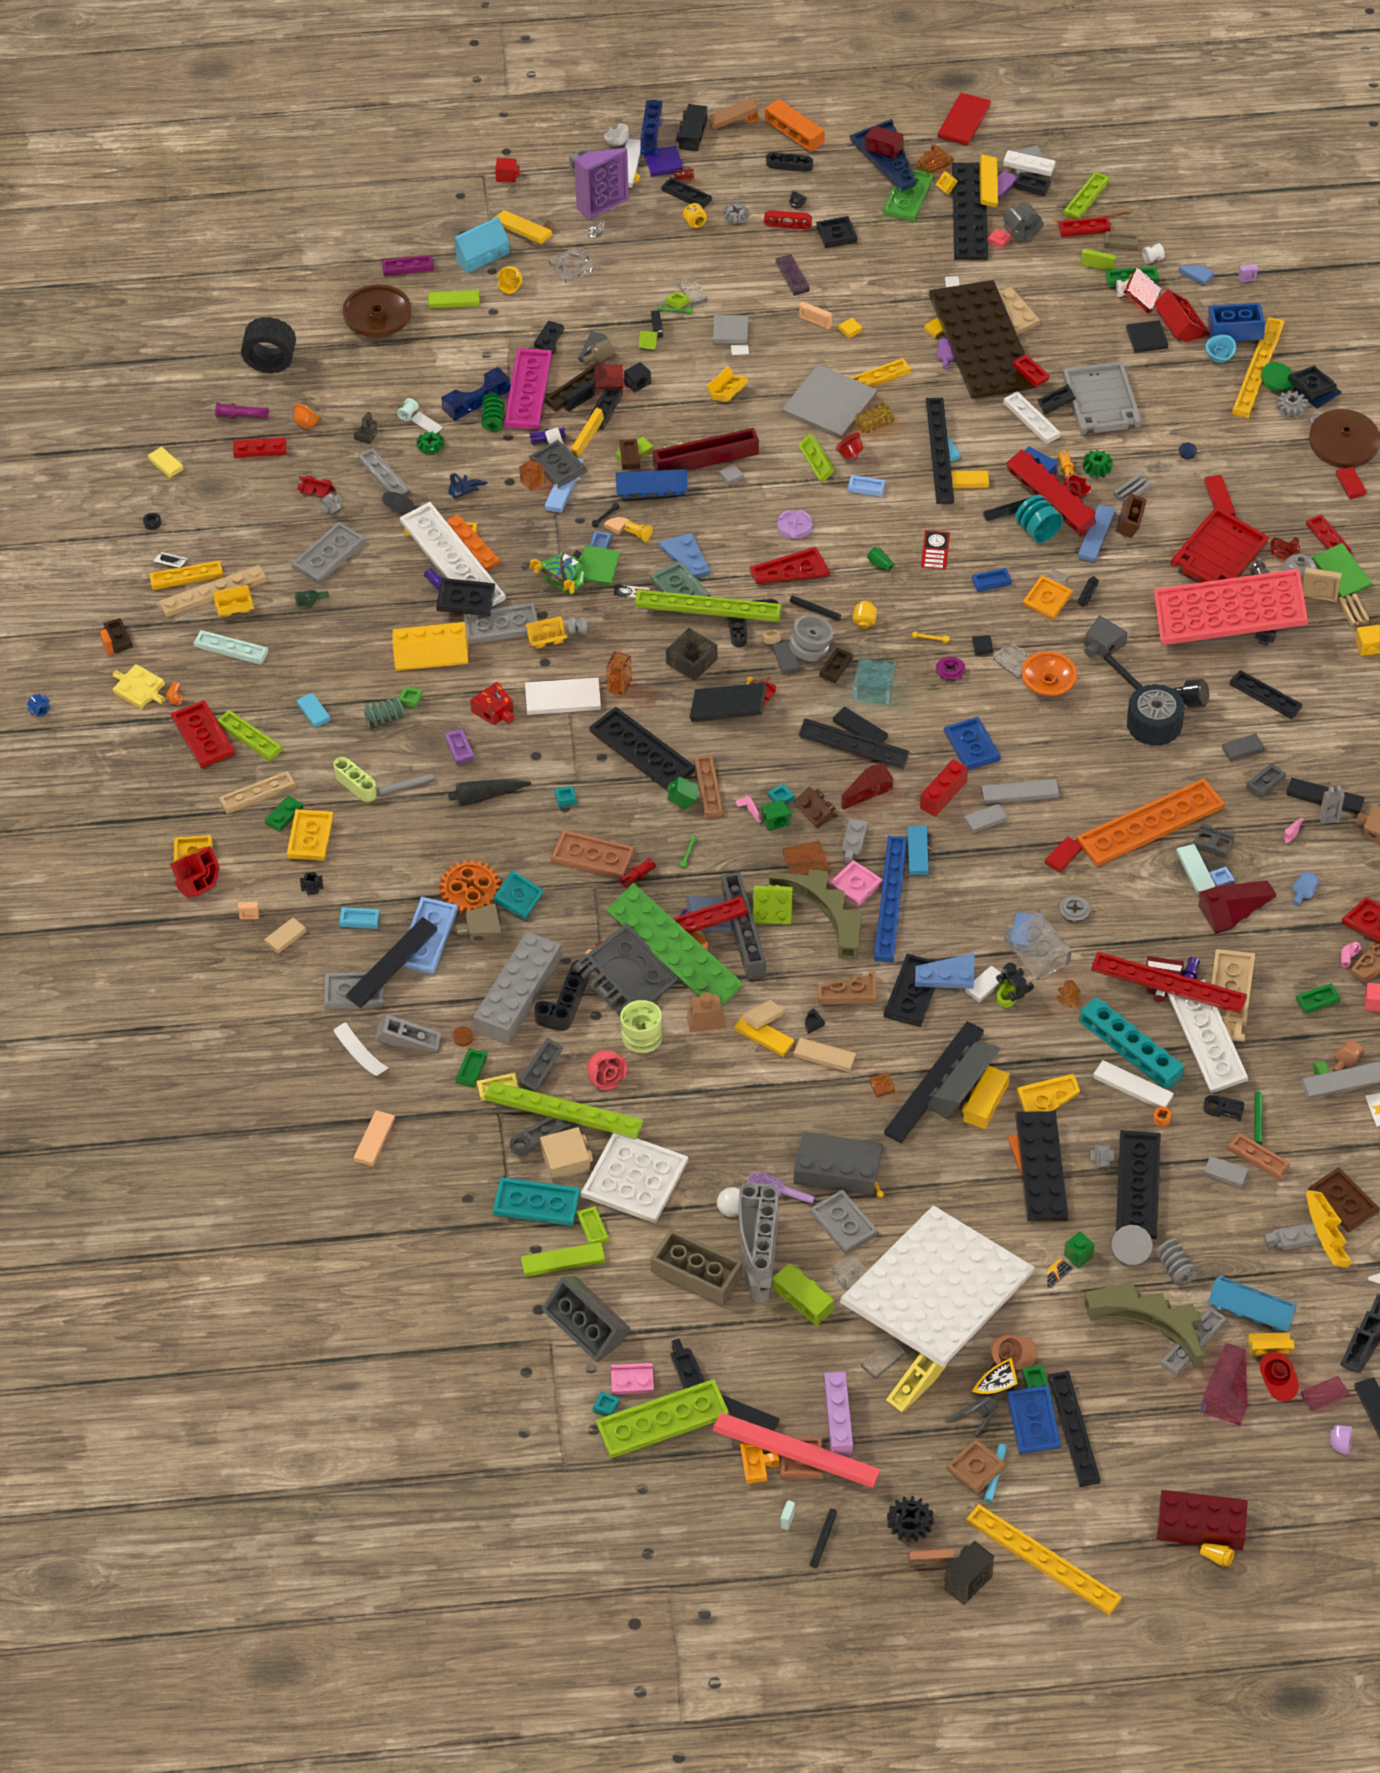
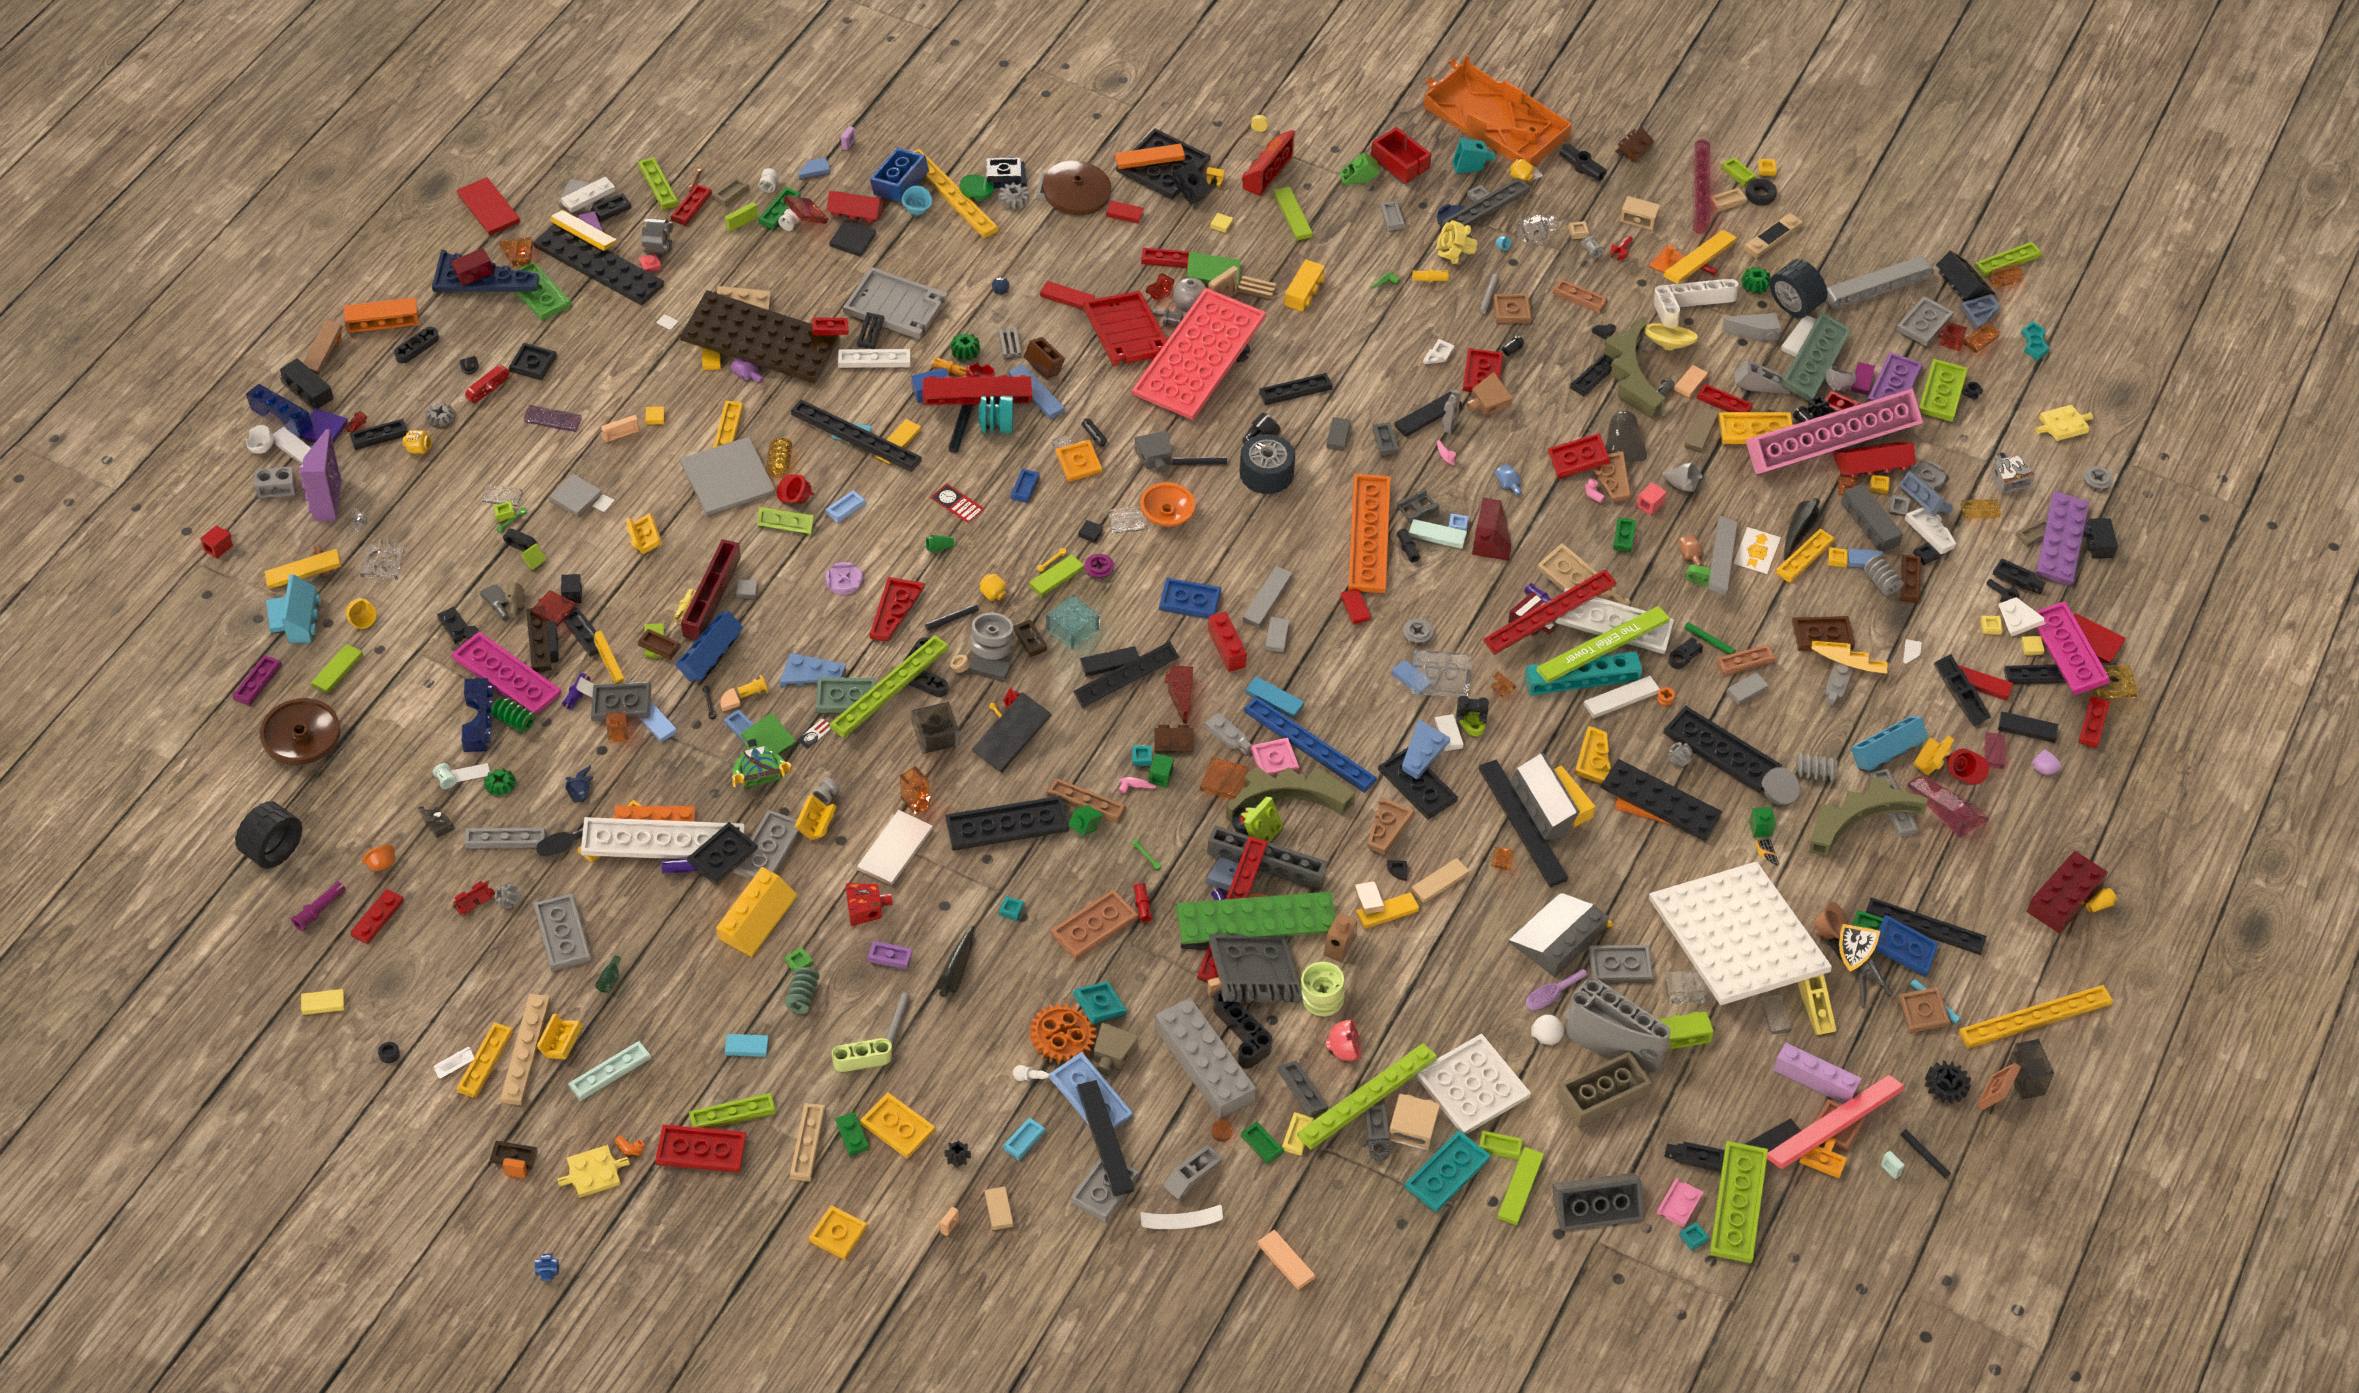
camera: 60 degrees left, 0 degrees up
red brick [170,846,220,898] -> none
yellow tile [935,171,958,195] -> none
none -> white bar [1013,1065,1049,1081]
none -> lime tile [1029,554,1084,597]
none -> black pin [1396,528,1420,563]
none -> lime tile [1536,606,1670,683]

